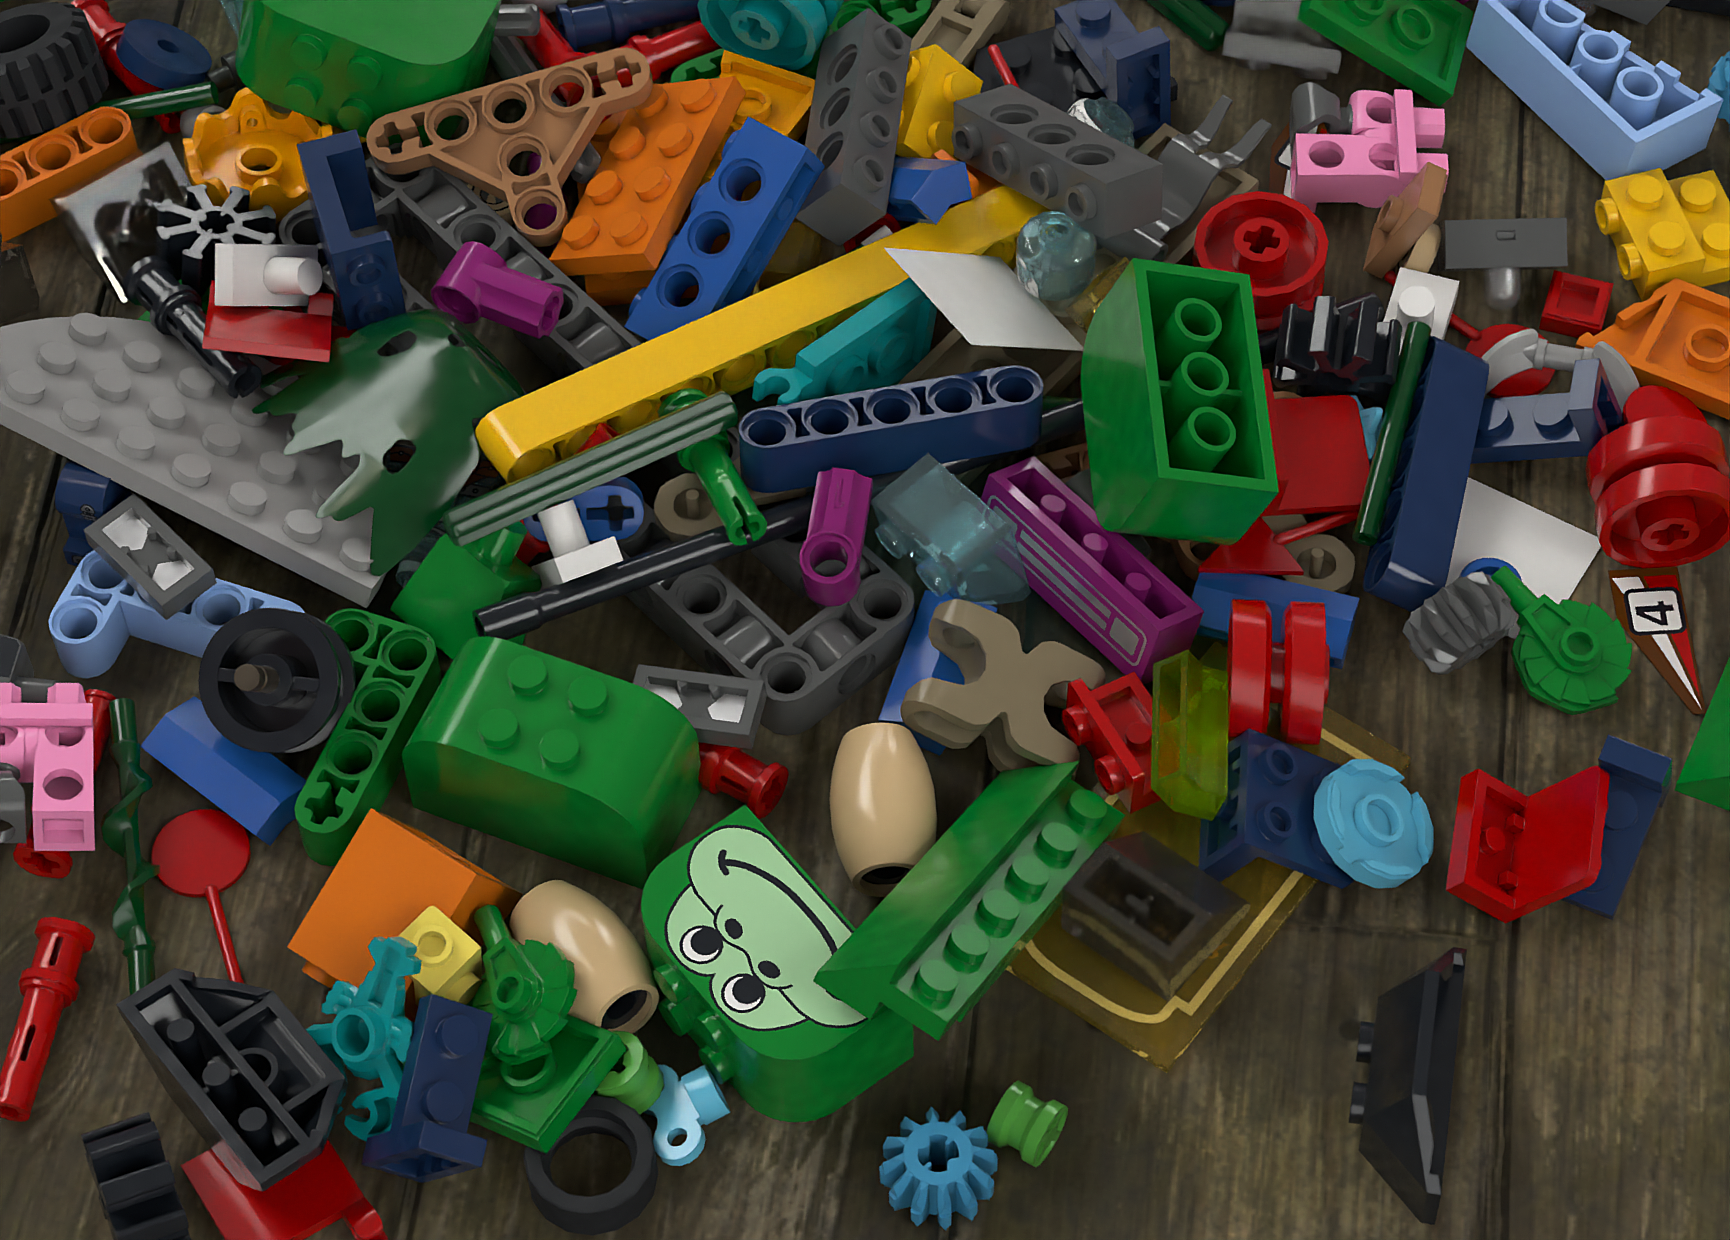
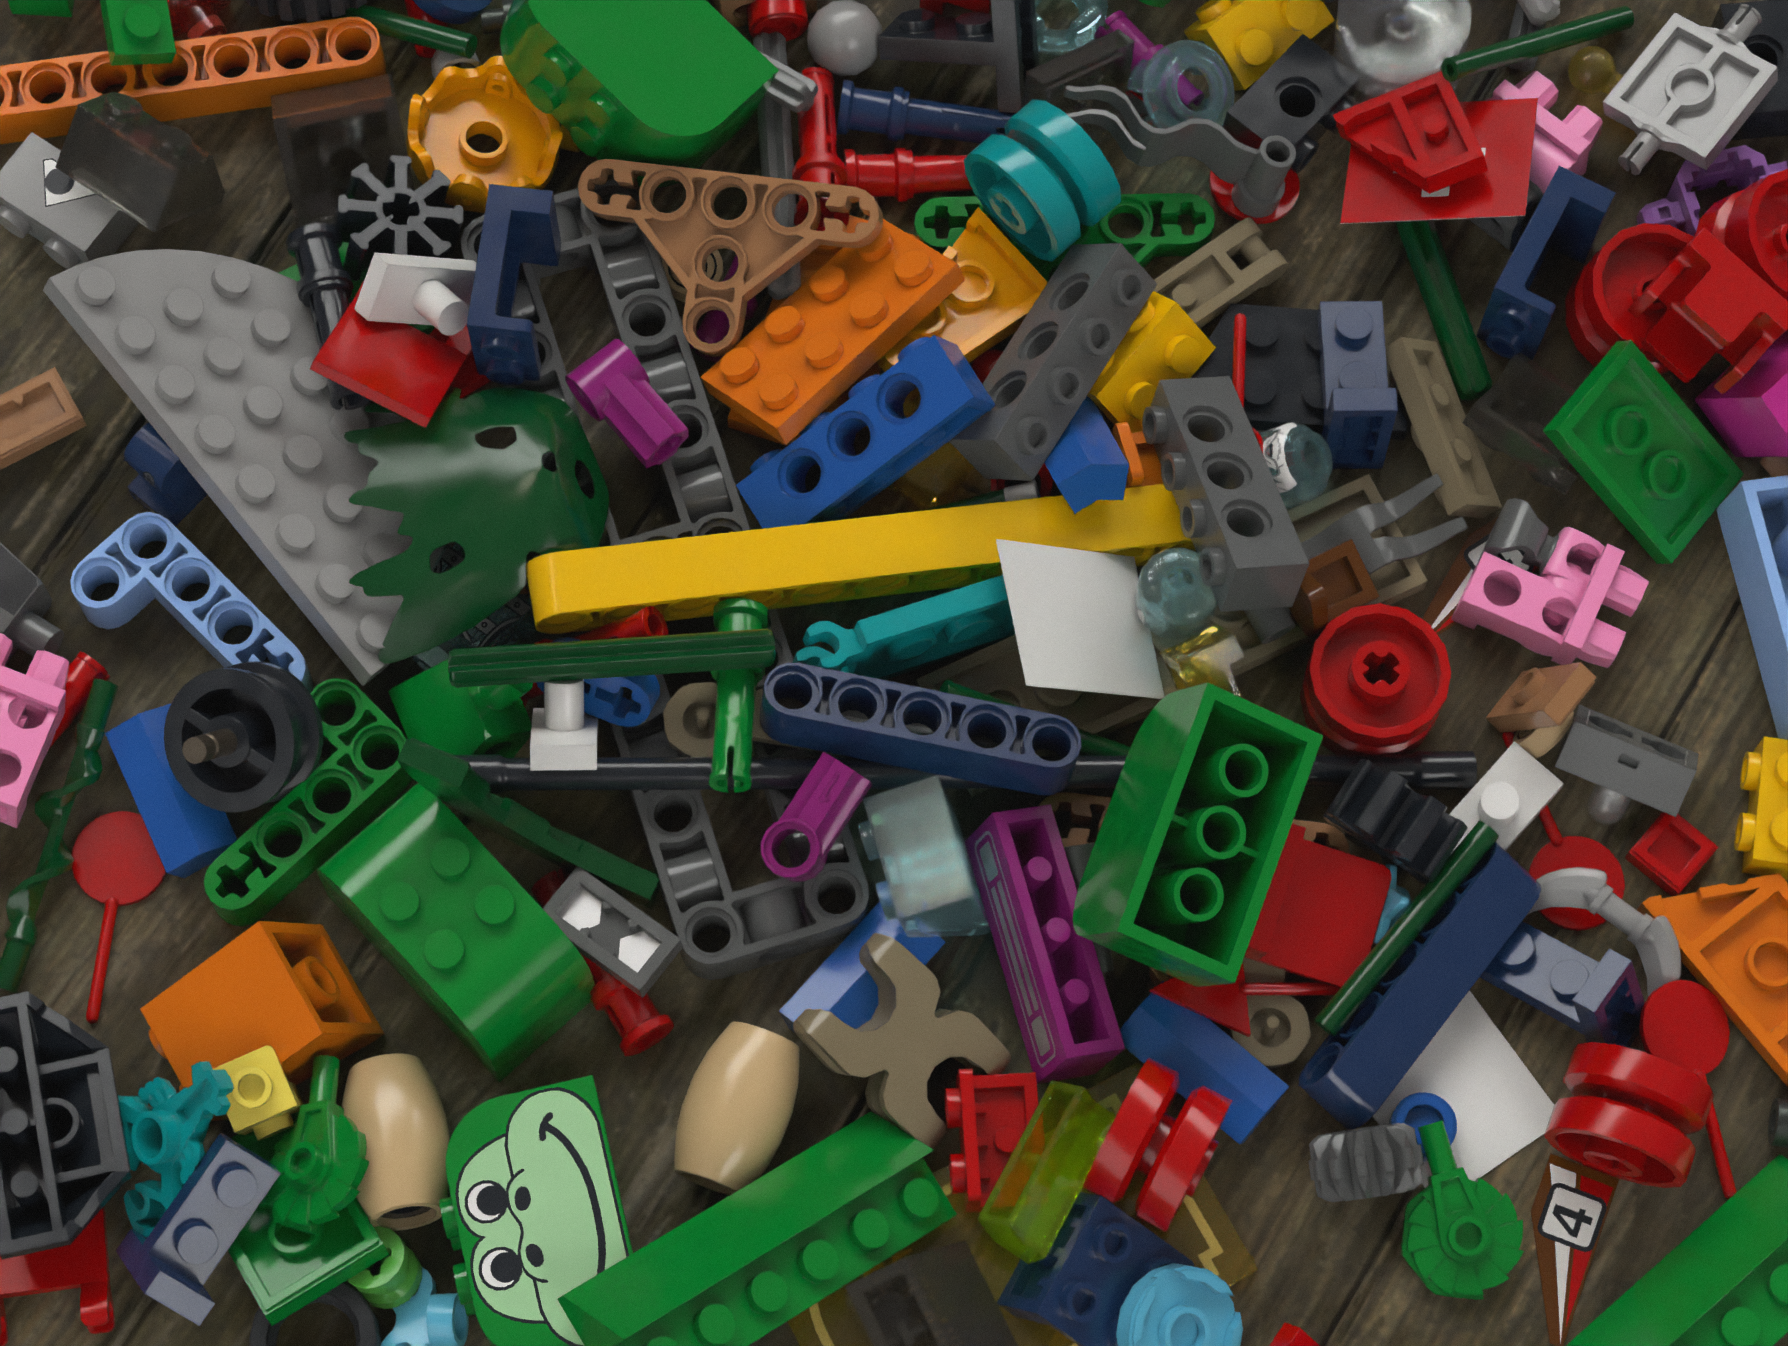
camera: 20 degrees right, 15 degrees up
dark grey piece [84,494,217,620] -> none
none -> dark green tile [397,738,660,909]
none -> reddish brown tile [1288,539,1379,638]
none -> dark tan plate [1385,337,1502,518]

